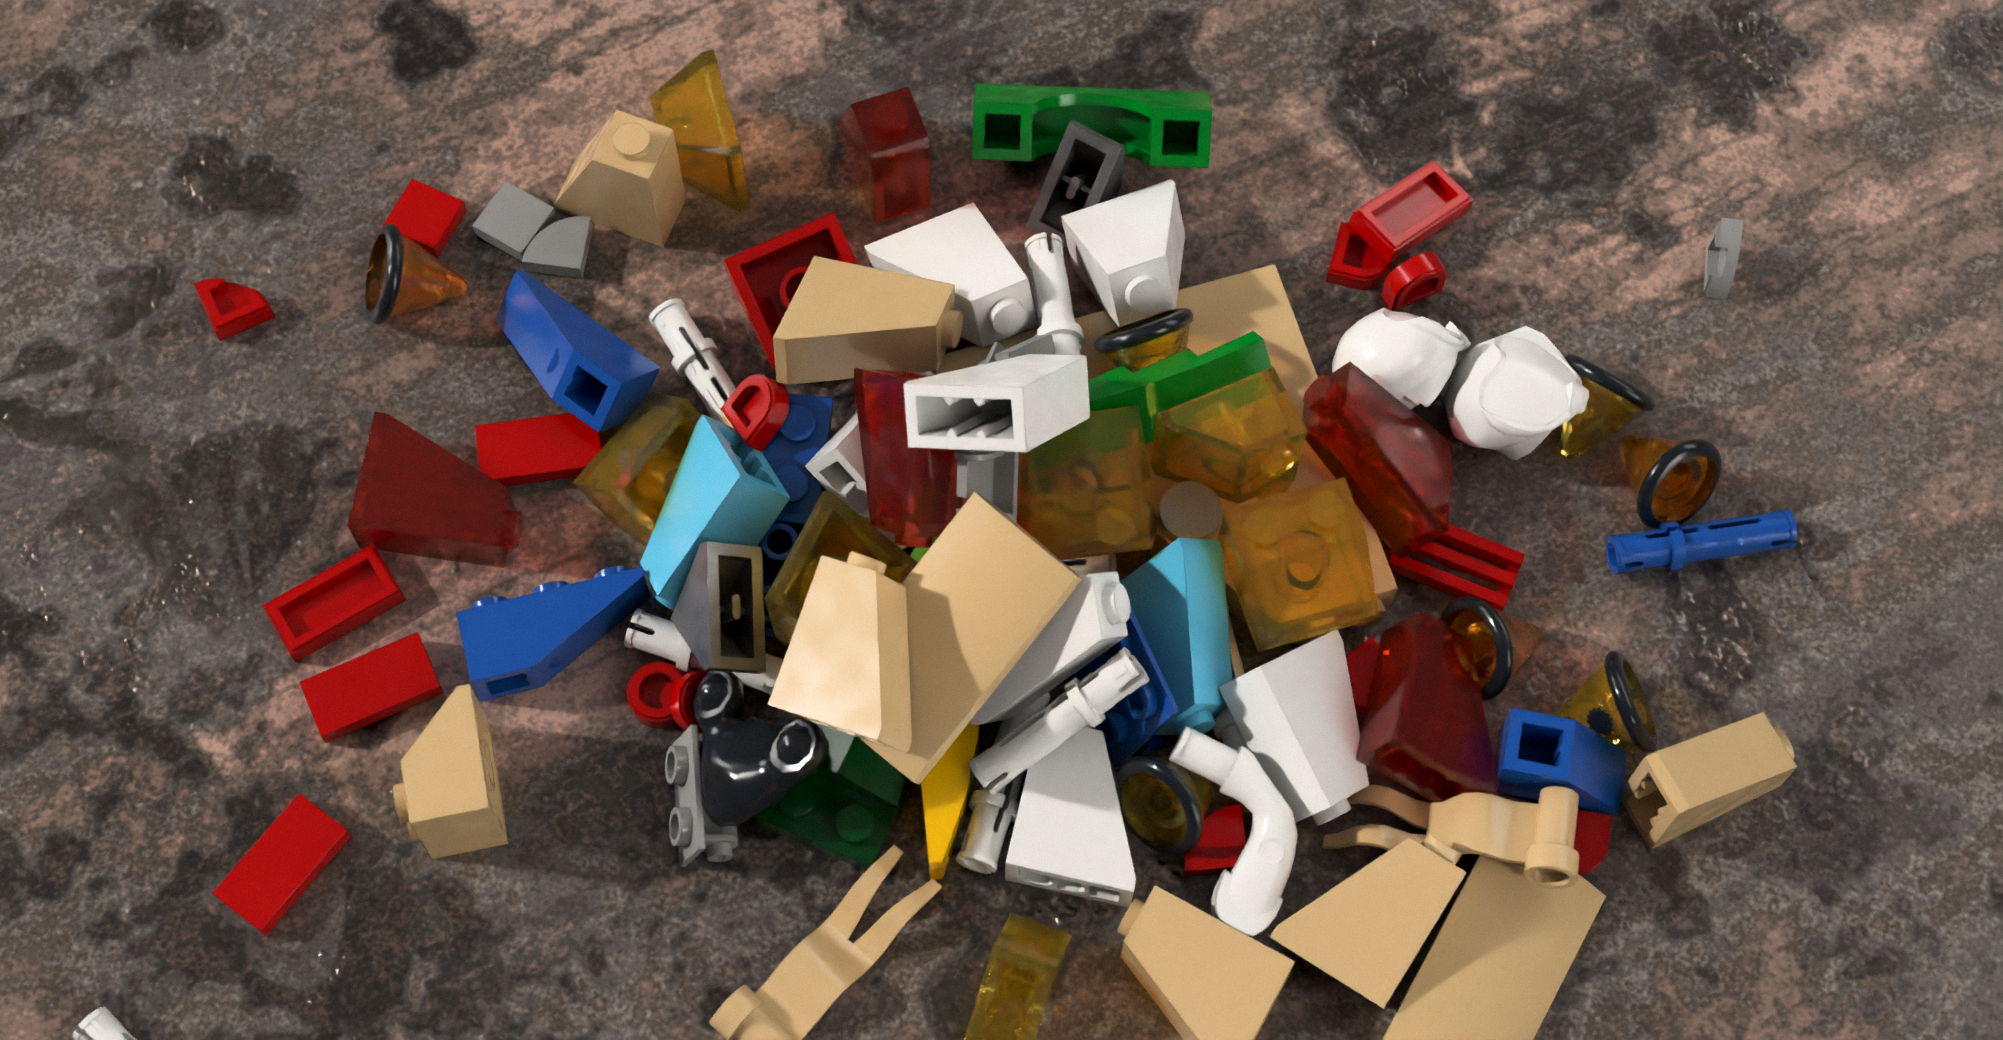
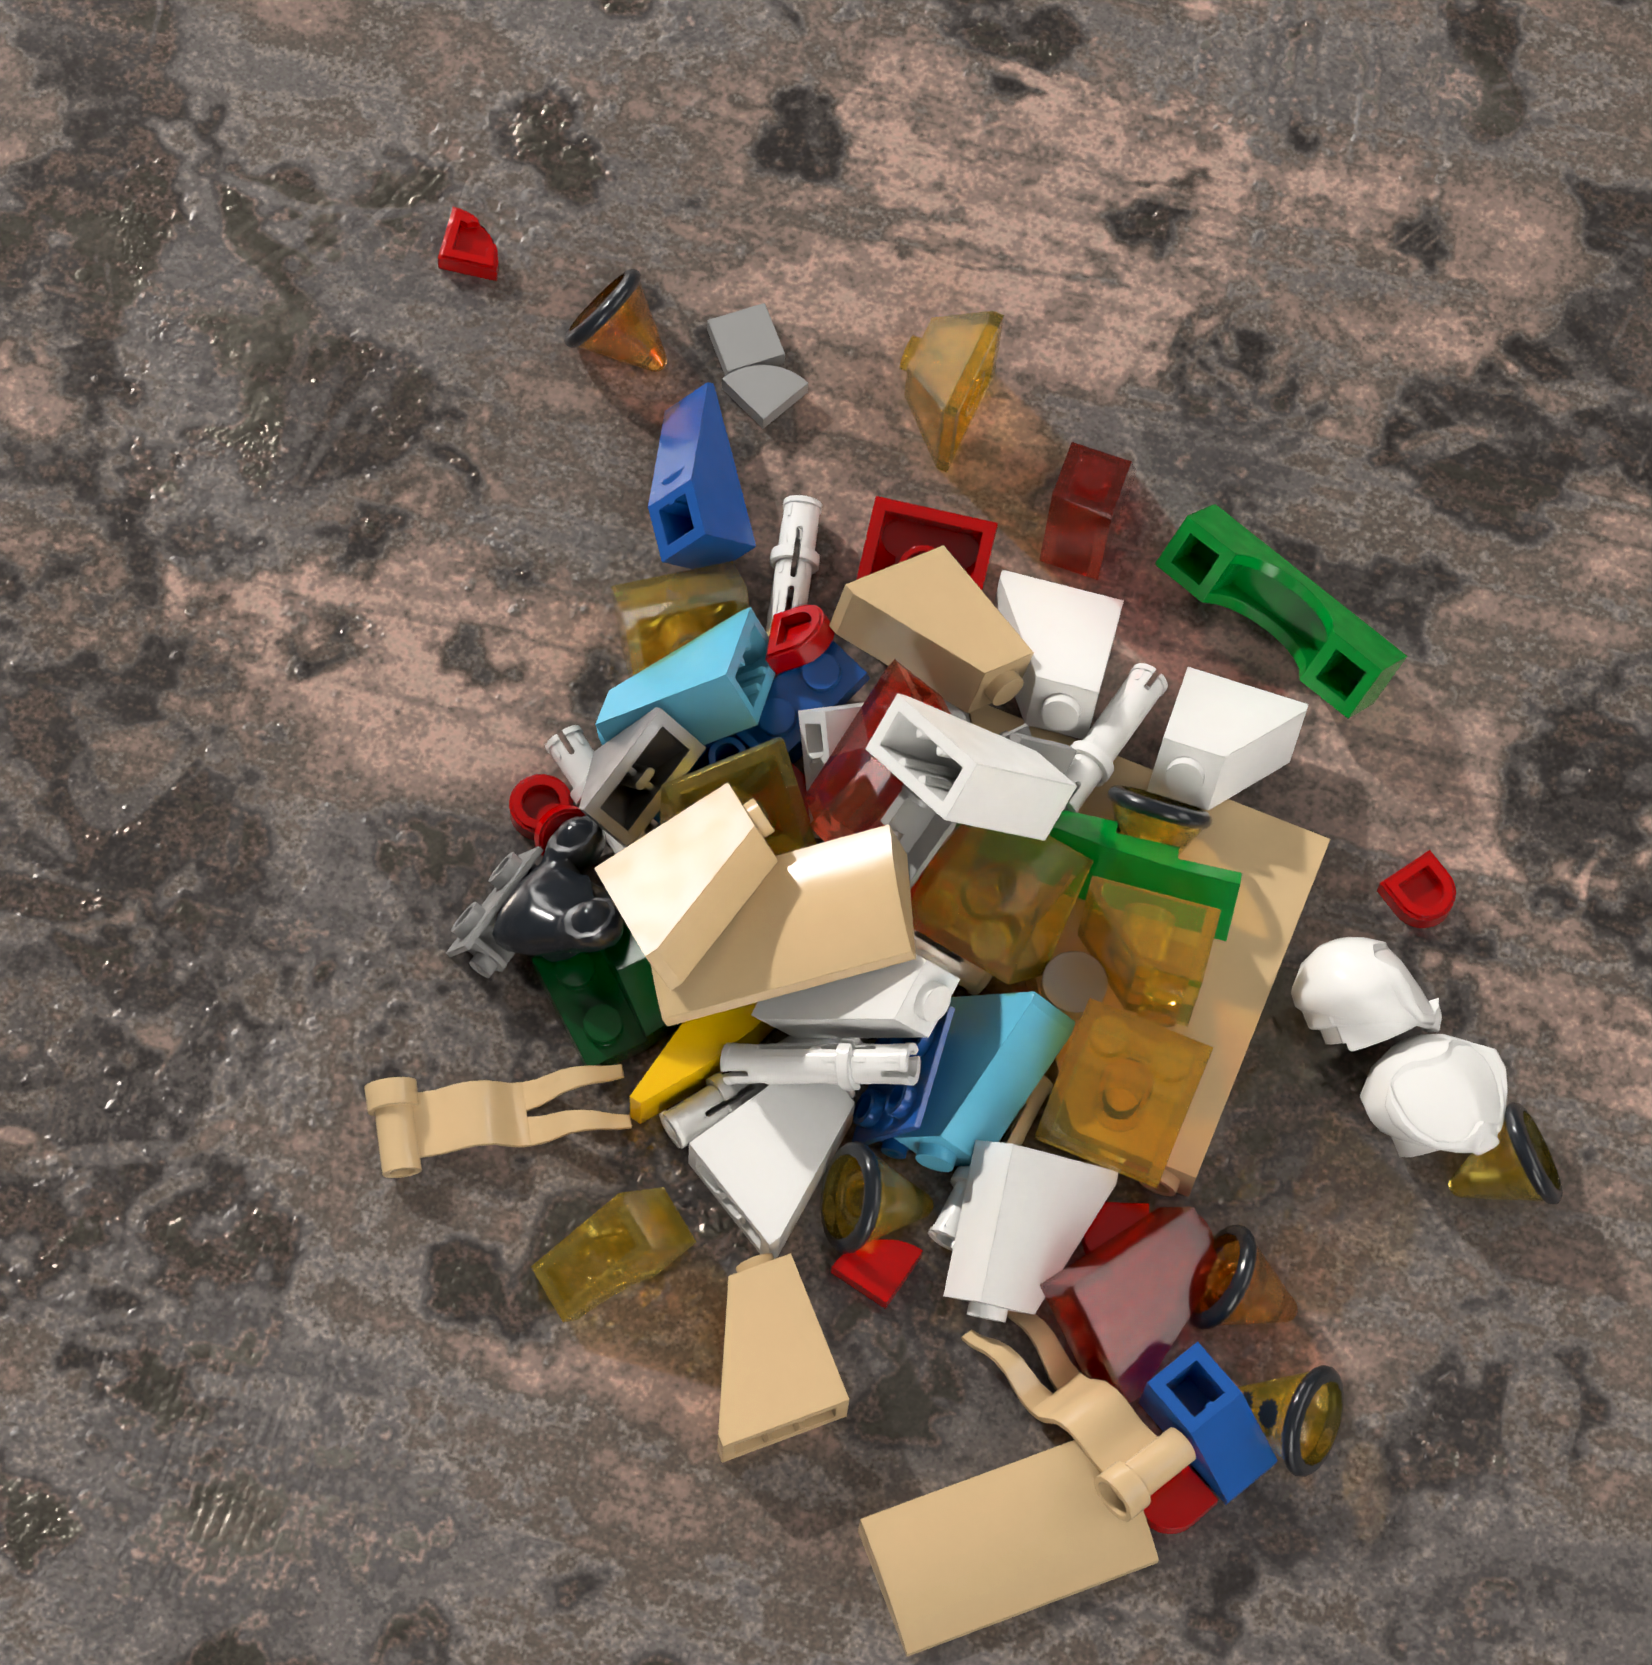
camera: 35 degrees right, 0 degrees up
red tile [212,793,351,937] -> none
red tile [262,544,406,662] -> none
red tile [299,632,444,743] -> none
clear red slope [347,412,523,568] -> none
red tile [383,179,467,258] -> none
tan slope [393,684,508,859] -> none
blue slope [456,566,651,702] -> none
red tile [475,413,605,489] -> none
tan slope [554,110,686,247] -> none
flat silver slope [1026,120,1125,248] -> none
white piece [1169,726,1298,936] -> none
tan slope [1270,834,1467,1009] -> none
clear red slope [1301,362,1453,559] -> none
red tile [1348,160,1474,264] -> none
red tile [1381,252,1447,311] -> none
red tile [1388,509,1526,615] -> none
blue pin [1605,509,1798,575] -> none
clear orange hat [1619,434,1721,529] -> none
tan slope [1621,712,1797,850] -> none

